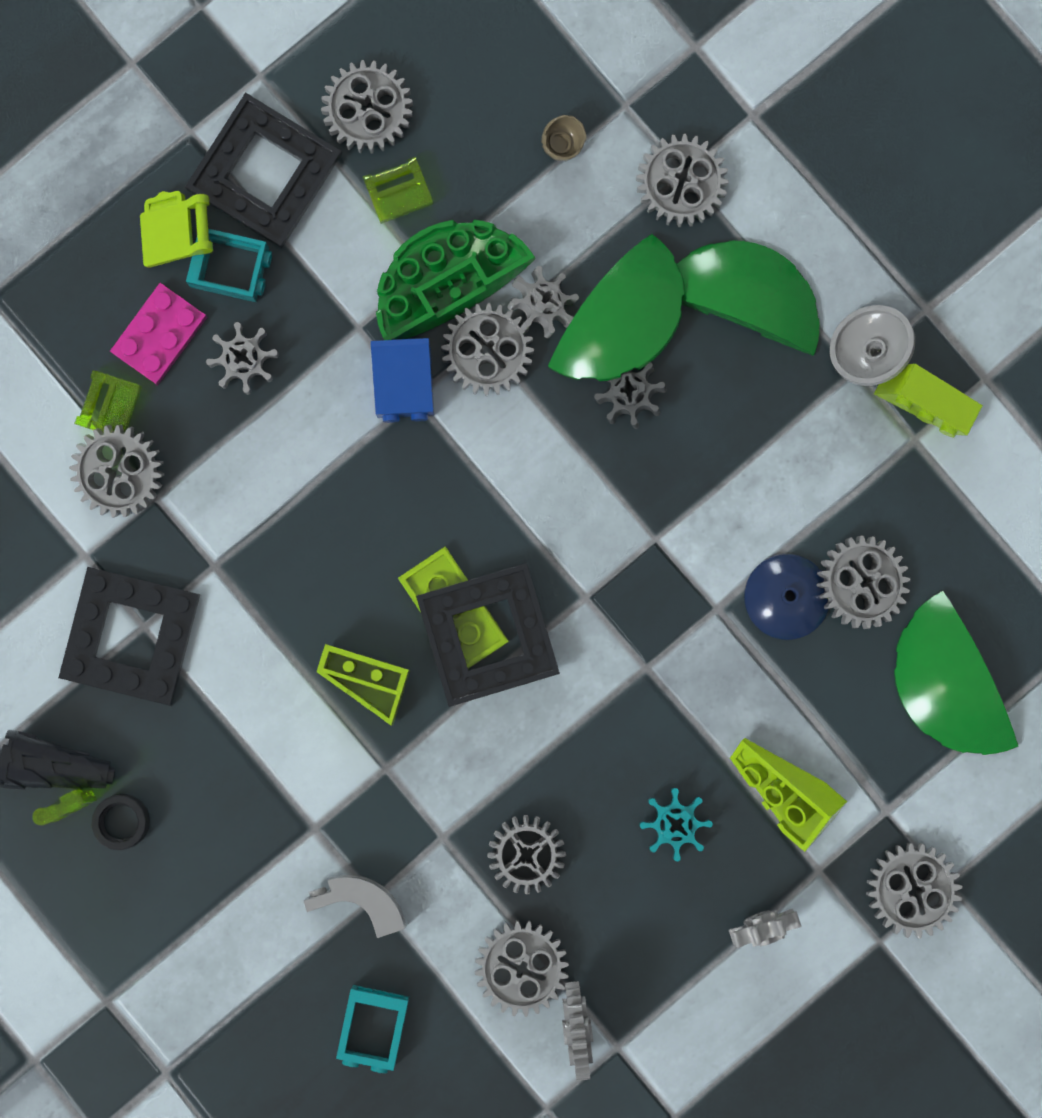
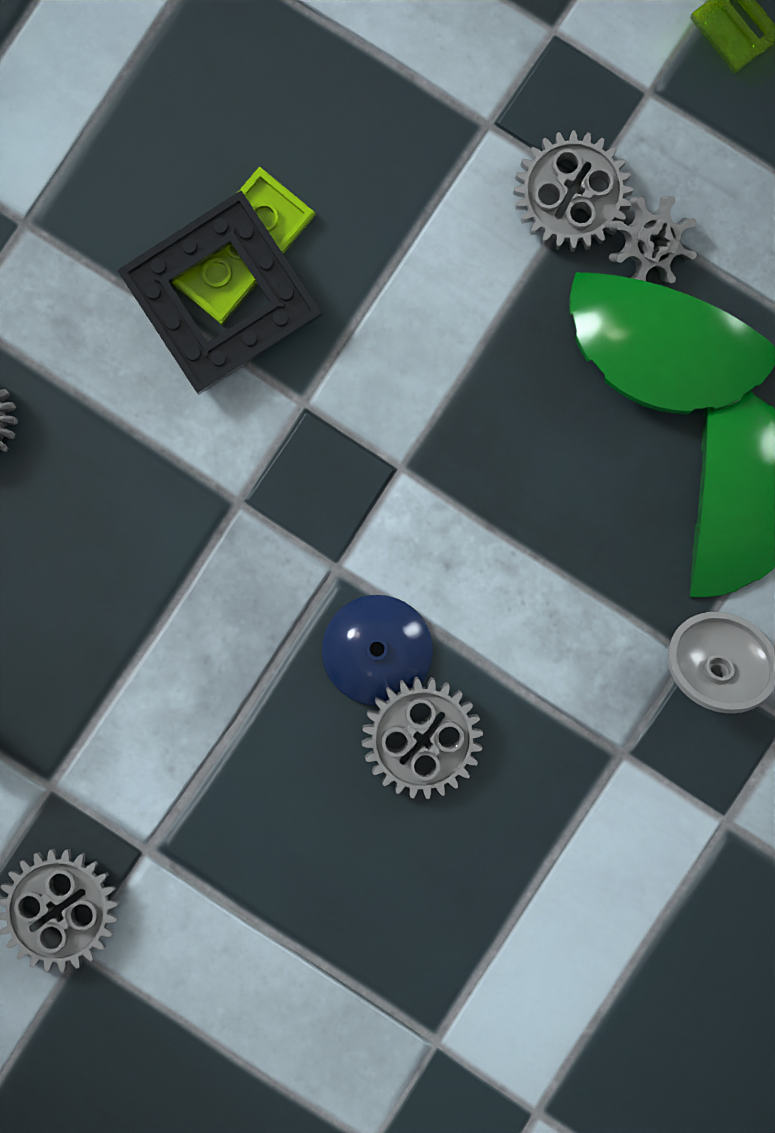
camera: 80 degrees right, 0 degrees up
lime wedge [317,644,410,726] -> none
blue slope [371,338,434,423] -> none
green brick [376,220,536,340] -> none
dark grey gear [594,362,667,429] -> none
teal gear [639,788,713,862] -> none
lime wedge [730,738,848,852] -> none
lime wedge [874,364,983,438] -> none
green brick [894,591,1019,755] -> none

